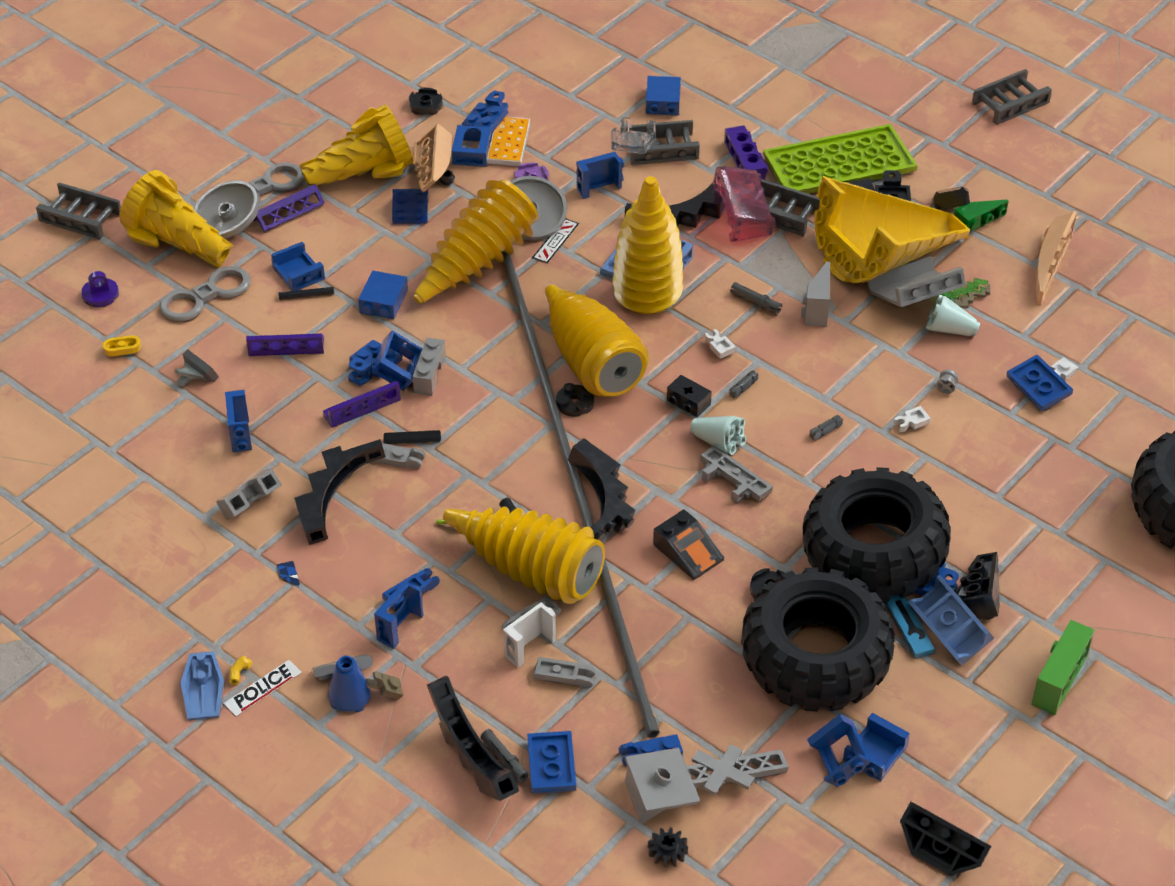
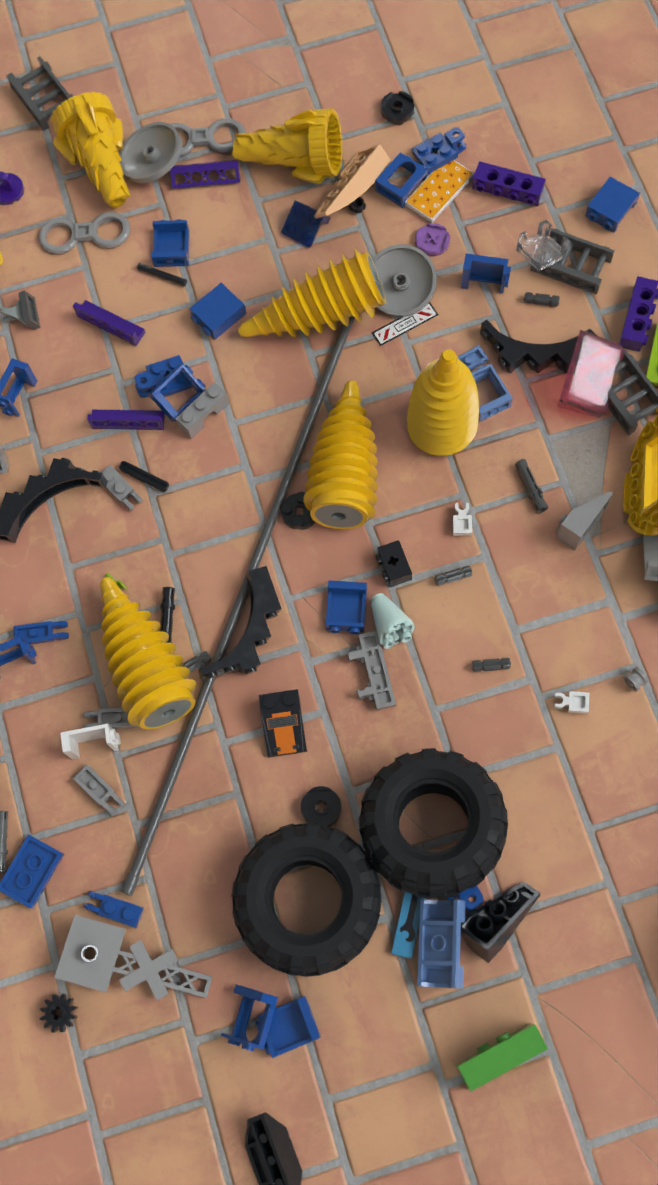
camera: 40 degrees right, 25 degrees up
none -> blue panel [325,580,367,635]
none -> dark purple brick [472,161,546,206]
none -> dark grey axle [524,292,560,307]

